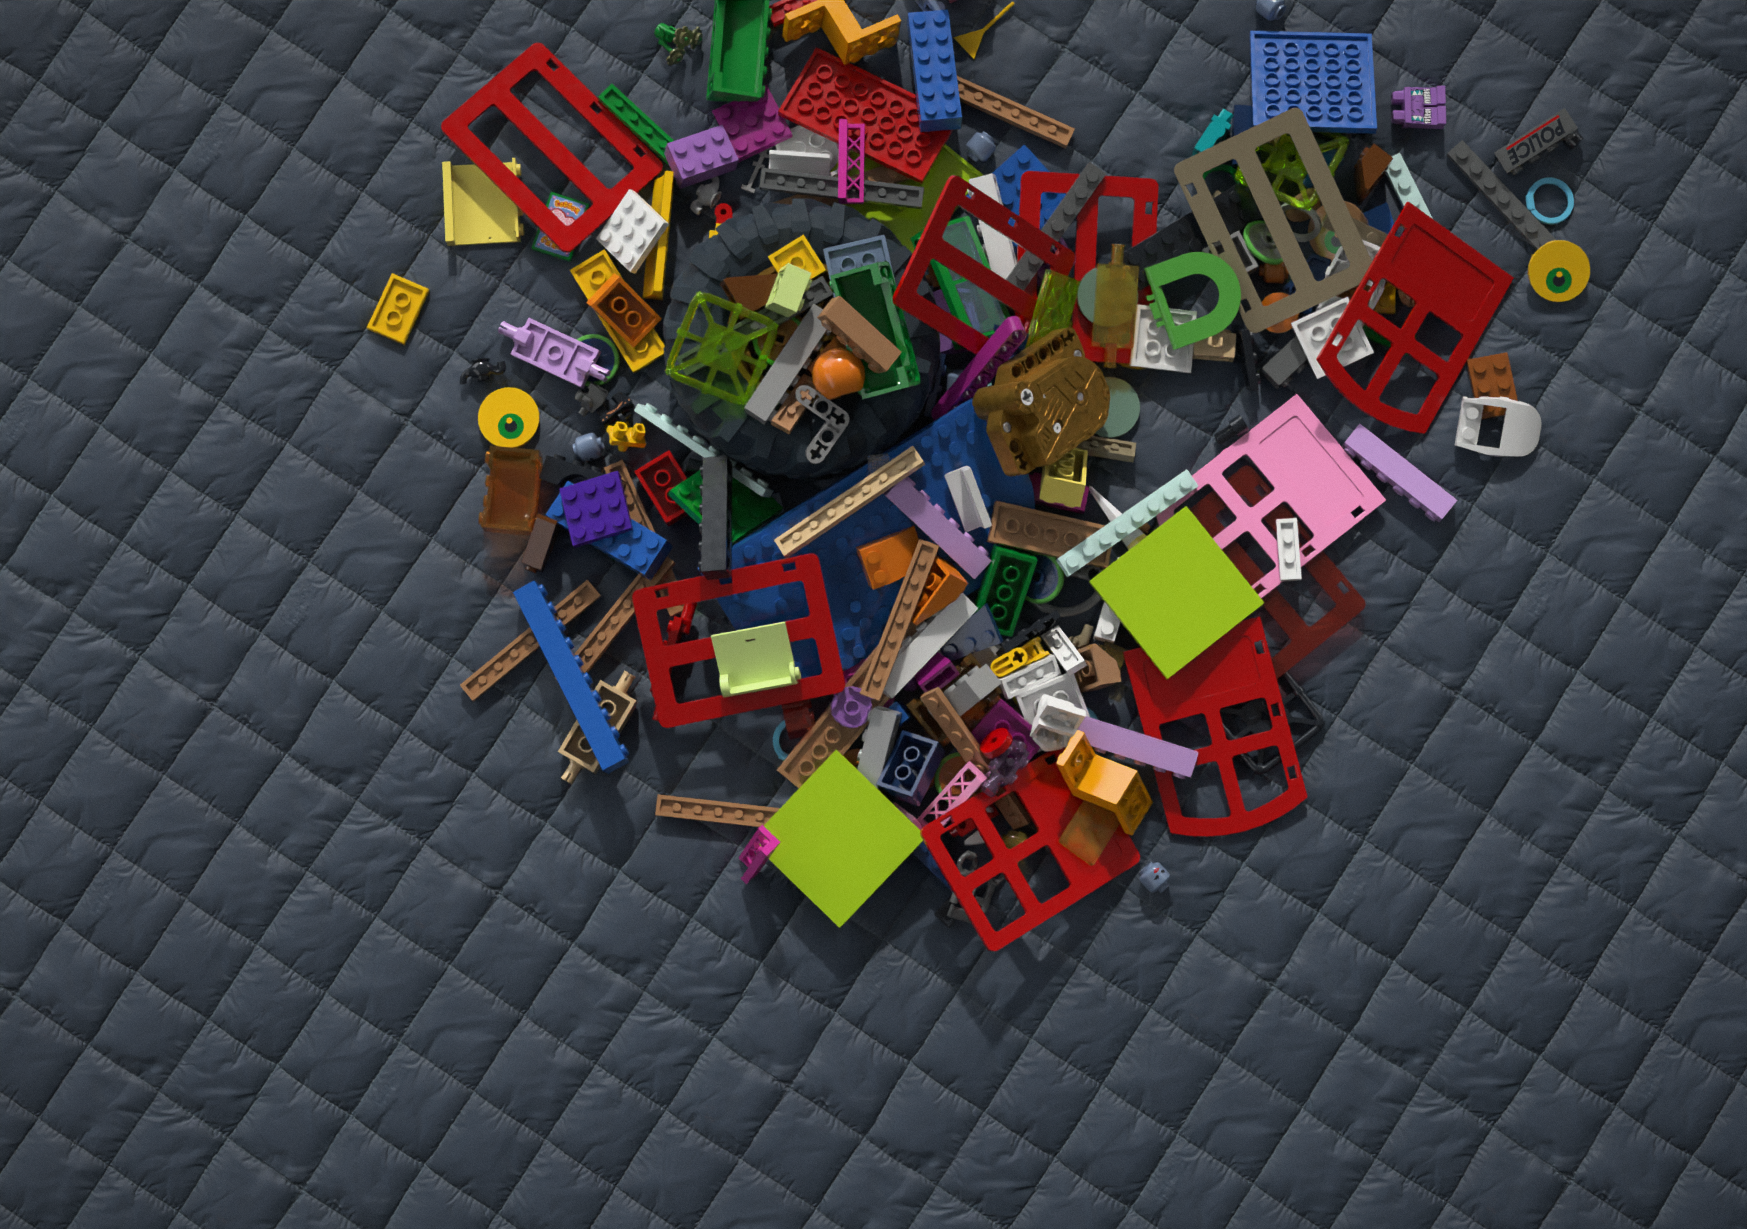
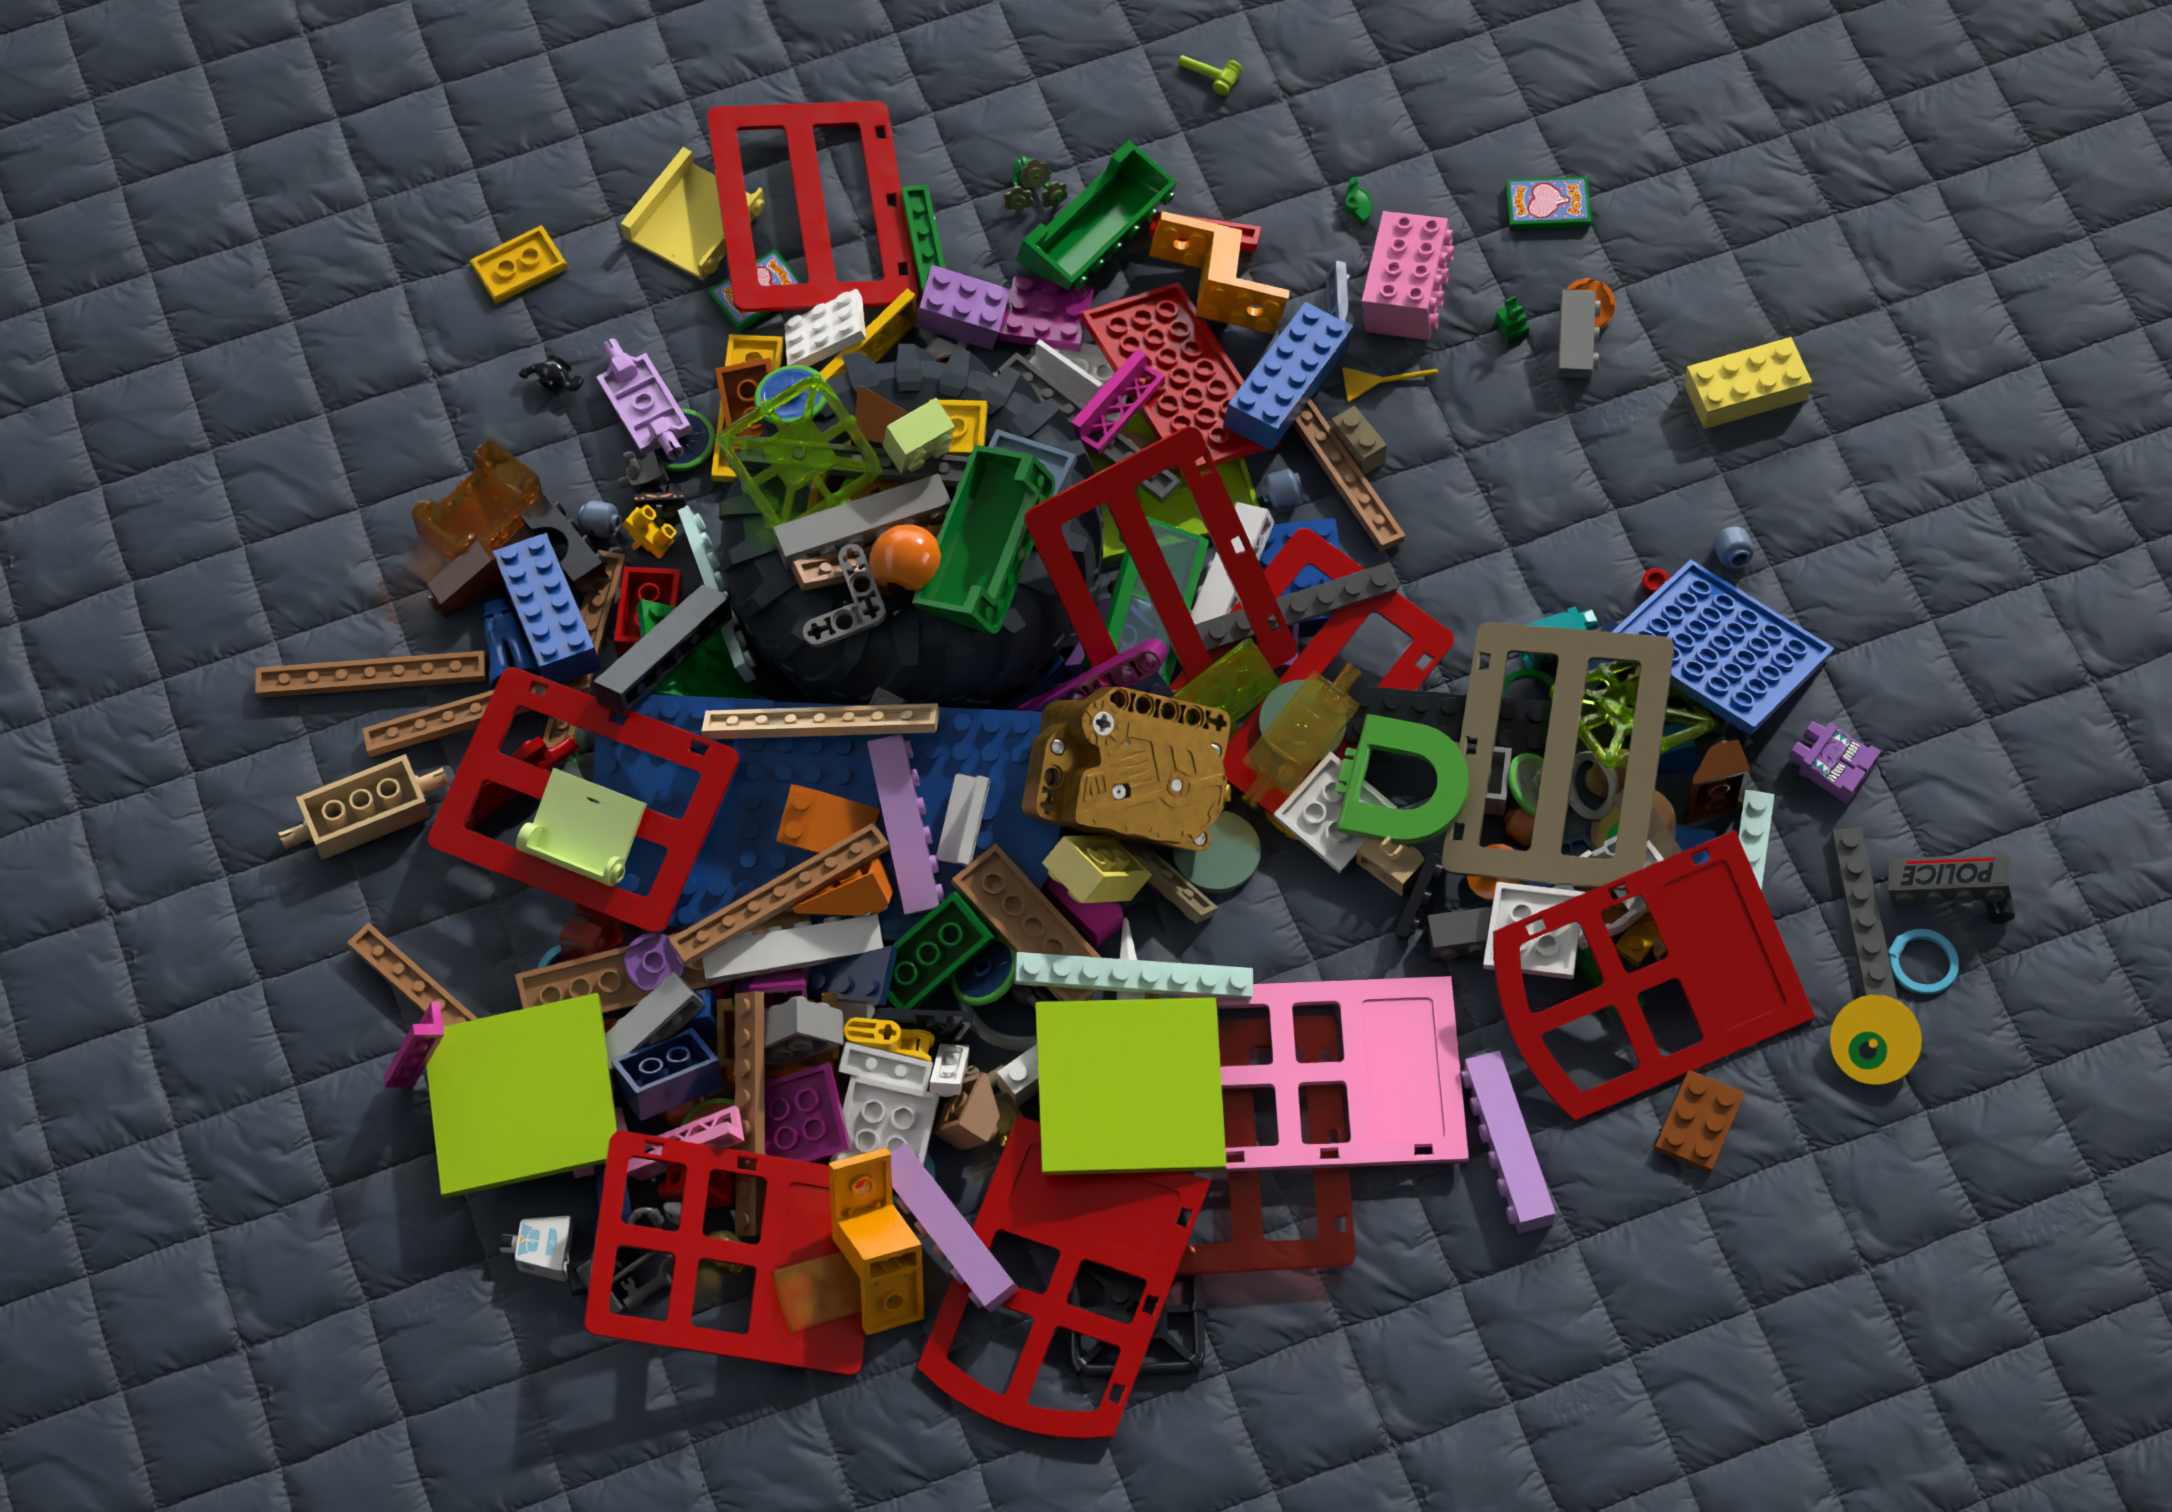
camera: 35 degrees right, 20 degrees down
yellow tile [478,387,540,449] -> none
blue brick [513,580,629,774] -> none
dark purple plate [559,471,633,548] -> none
medium nougat brick [817,296,901,373] -> none
red piece [980,728,1013,758] -> none
clear purple brick [981,740,1030,797] -> none
white piece [1030,694,1086,752] -> none
sand blue head [1139,862,1170,893] -> none
black piece [1214,414,1249,444] -> none
white plate [1276,518,1302,582] -> none
white slope [1455,397,1541,457] -> none
none -> blue piece [483,599,541,691]
none -> white torso [500,1216,574,1281]
none -> blue wheel [754,365,829,426]
none -> dark tan brick [1331,405,1387,475]
none -> red tile [1641,568,1670,596]

